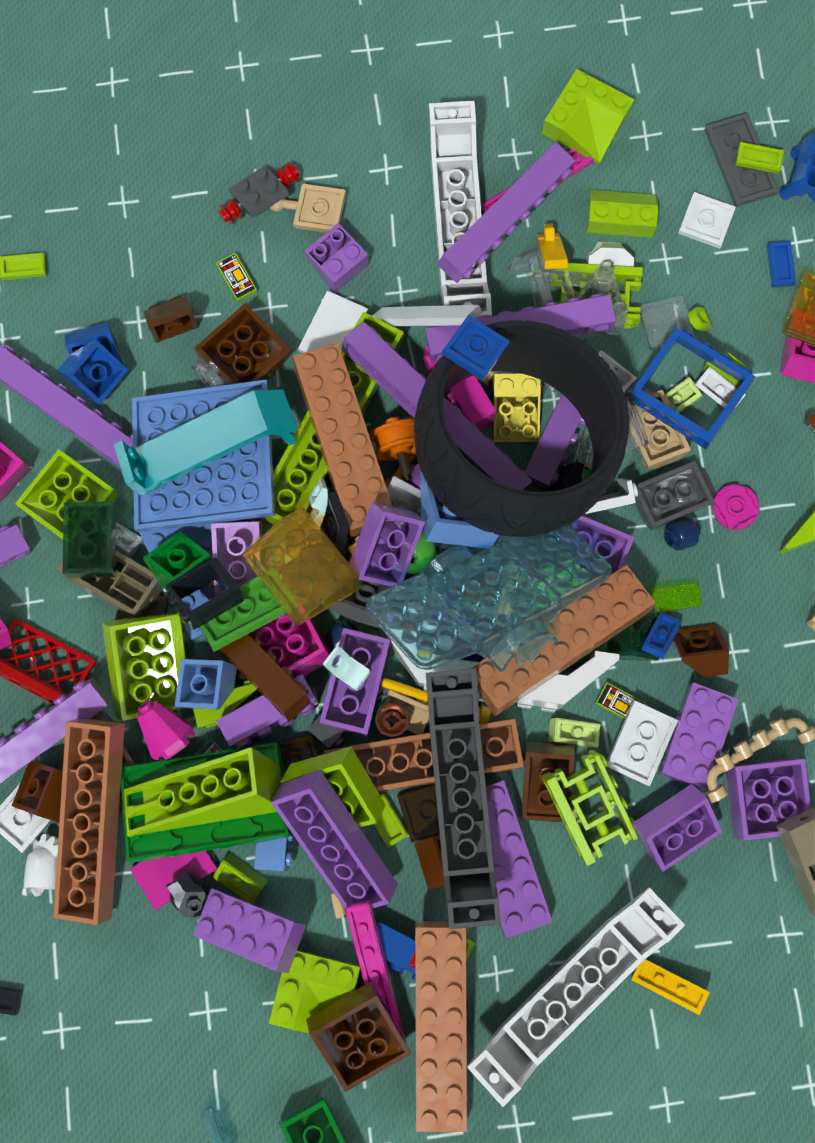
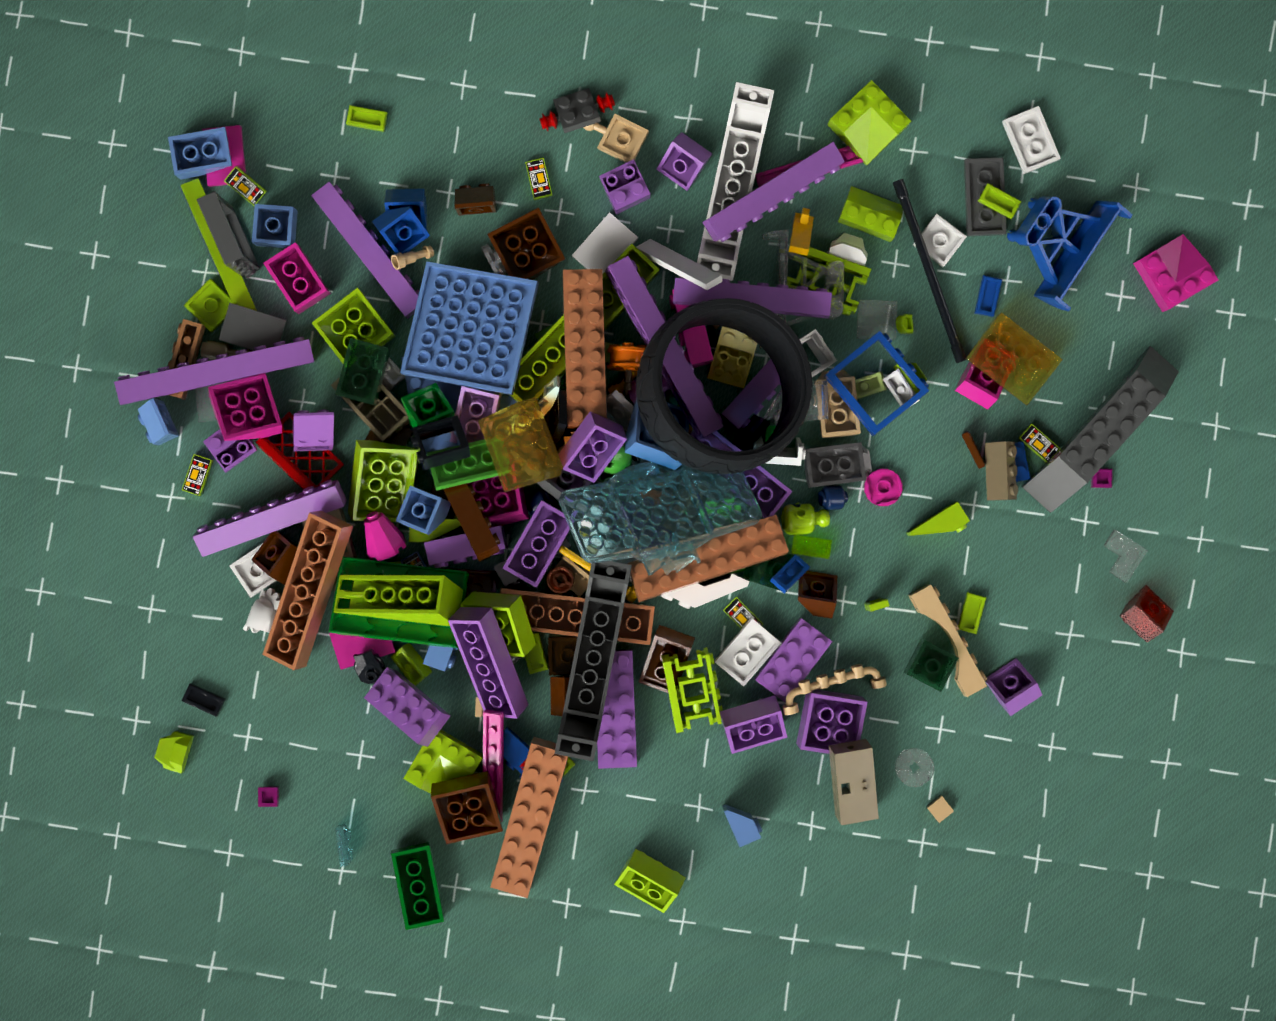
camera: 15 degrees right, 10 degrees up
panel [114,390,298,496] -> none
light aqua bracket [323,645,371,690] -> none
blue plate [441,315,510,381] -> none
white slope [467,888,685,1107] -> none
yellowish green slope [548,718,600,748] -> none
yellow hinge [631,959,710,1015] -> none
none -> magenta plate [258,786,279,807]
none -> medium lavender slope [293,410,334,451]
none -> tan piece [391,245,434,270]
none -> lime slope [614,849,686,913]
none -> medium lavender slope [656,132,712,191]
none -> medium blue slope [722,804,762,847]
none -> lime piece [782,502,830,535]
none -> lime tile [864,598,890,612]
none -> black piece [893,179,967,363]
none -> white plate [1002,106,1061,174]

